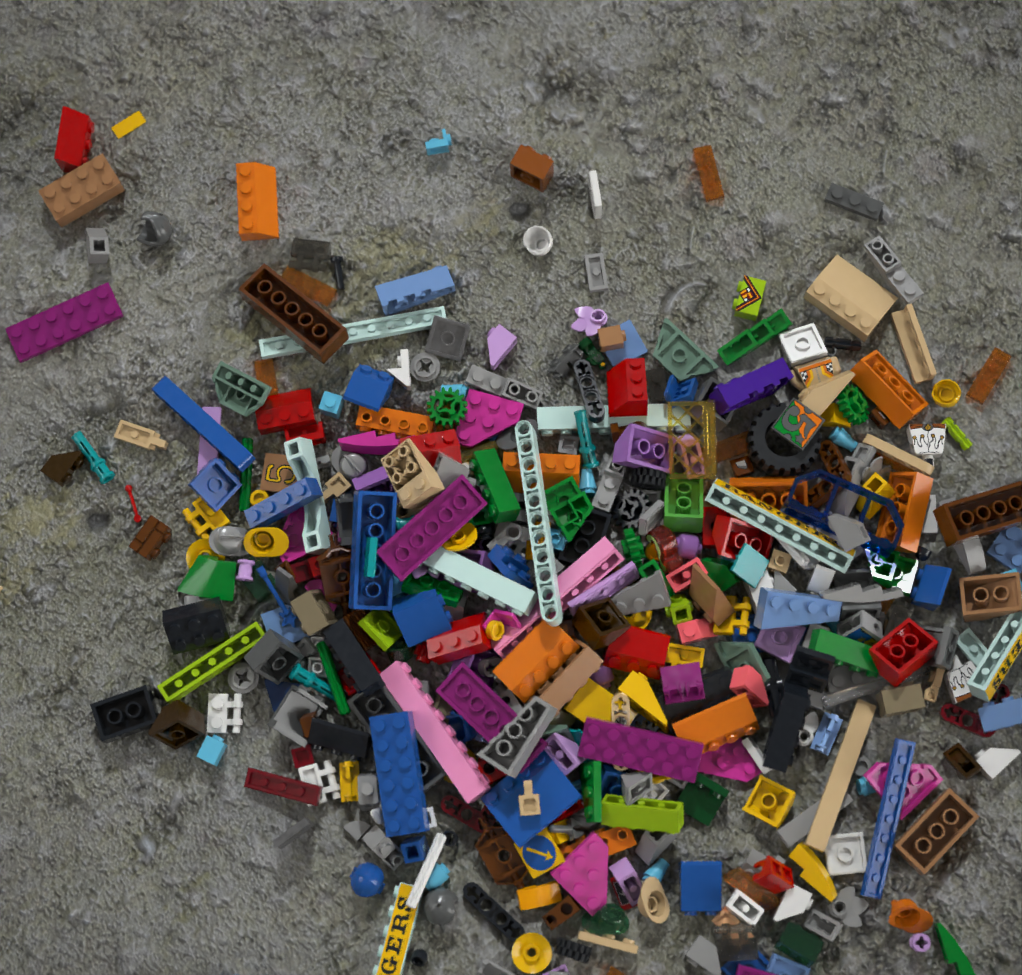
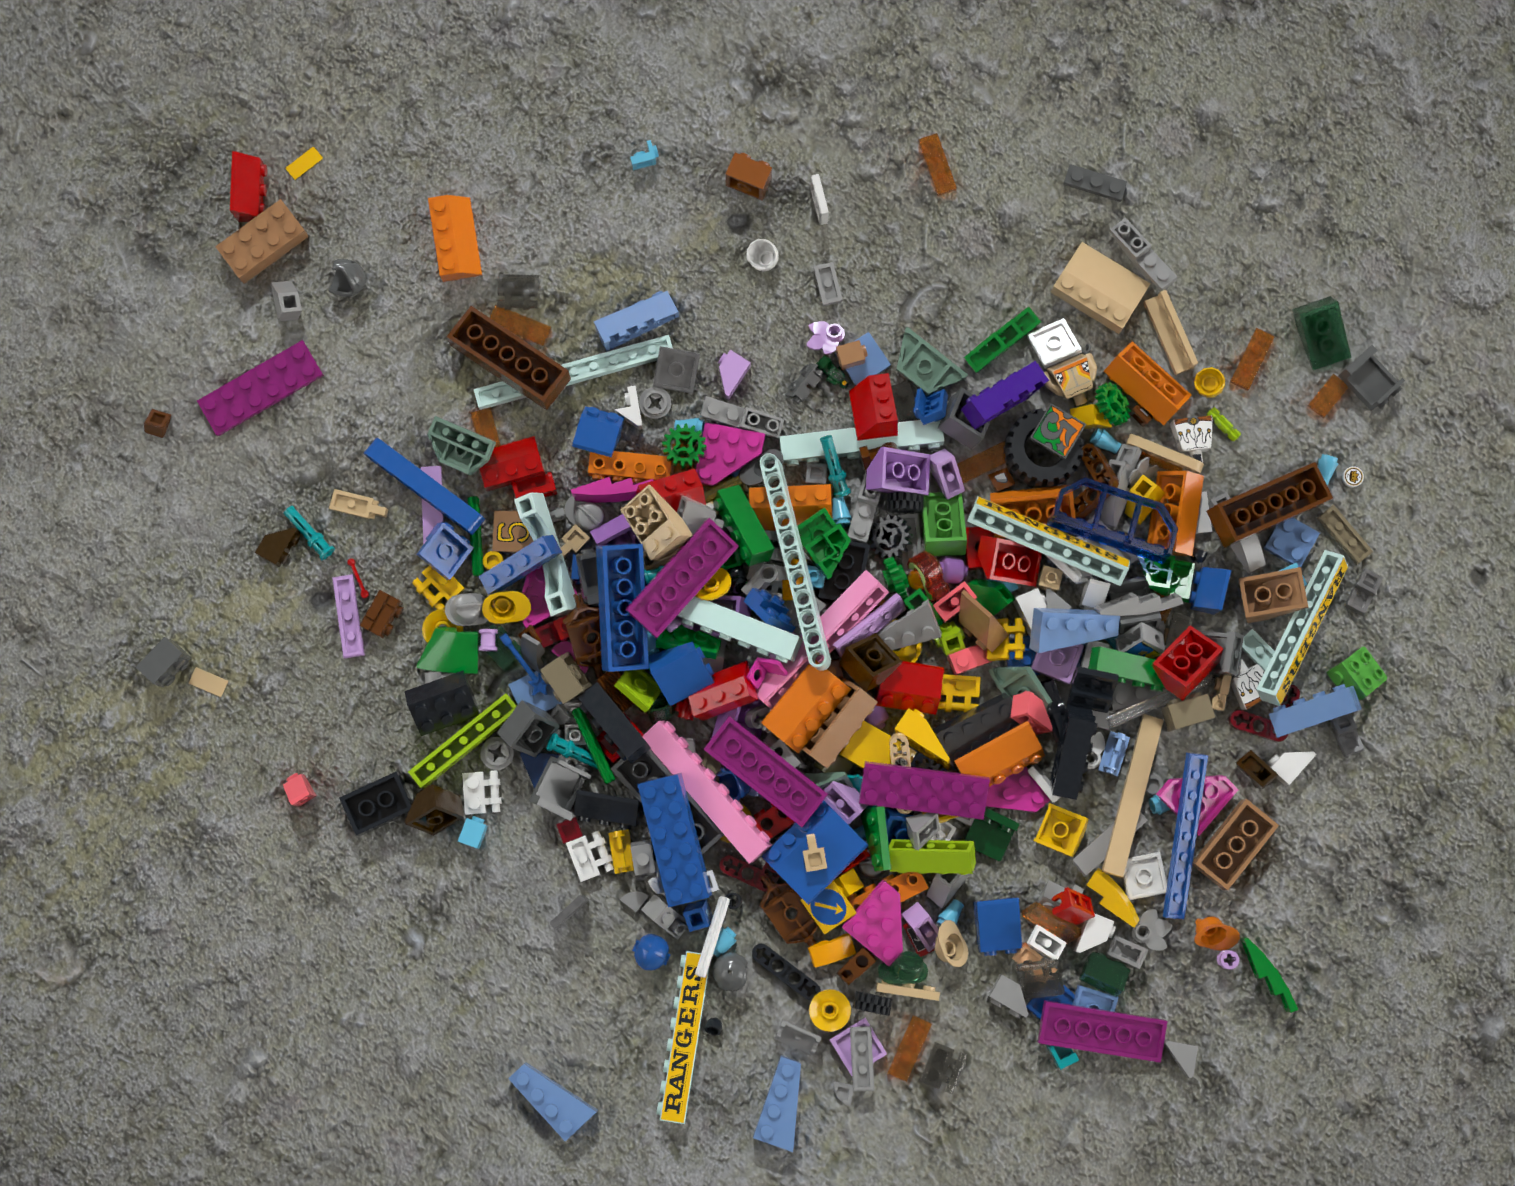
camera: 15 degrees left, 5 degrees up
dark red tile [244,767,323,806] -> none
reddish brown slope [299,711,317,738] -> none
medium azure brick [318,391,345,419] -> none
black piece [330,256,345,290] -> none
teal tile [364,537,378,577] -> none
light grey wedge [477,696,558,778] -> none
yellow tile [486,620,504,641] -> none
dark grey bar [549,818,584,842] -> none
black beam [574,360,605,423] -> none
light grey tile [638,500,665,536] -> none
magenta hinge [660,662,705,705] -> none
clear yellow fence [667,400,717,480] -> none
piece [730,543,769,589] -> none
lime brick [732,275,766,321] -> none
tan slope [798,370,856,416] -> none
black axle [824,337,862,351] -> none
light grey slope [828,513,871,552] -> none
none -> coral slope [283,773,317,807]
none -> lavender tile [332,574,365,659]

